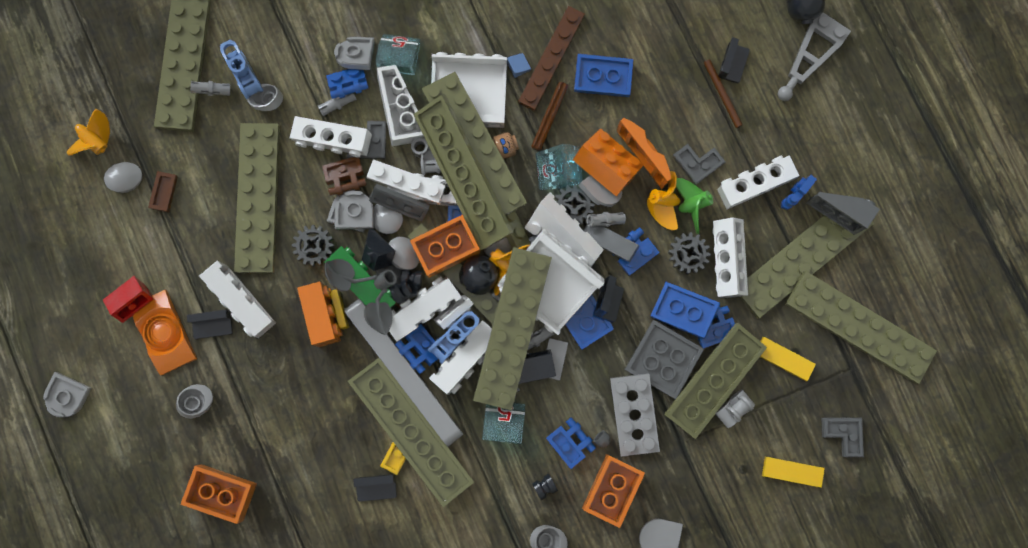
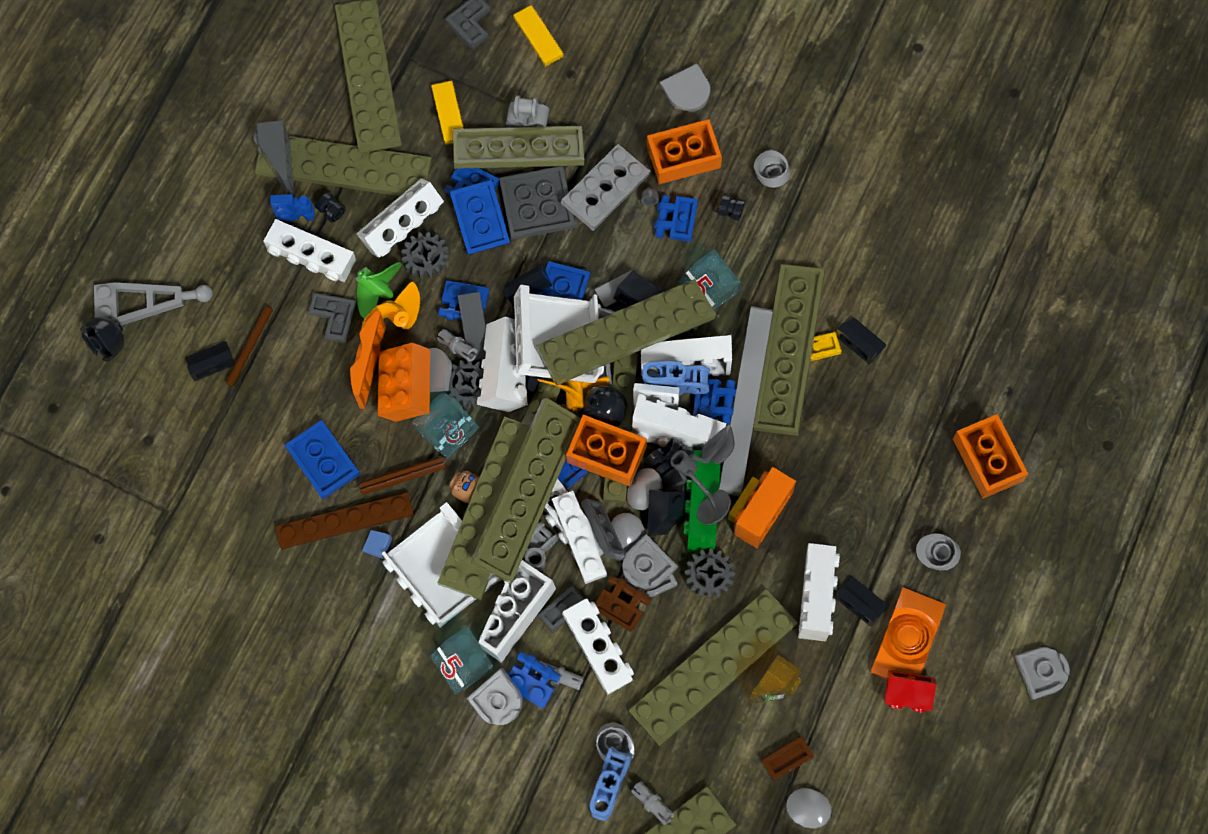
camera: 125 degrees left, 10 degrees down
none -> black wheel [315,192,346,223]
none -> clear yellow slope [749,655,802,704]

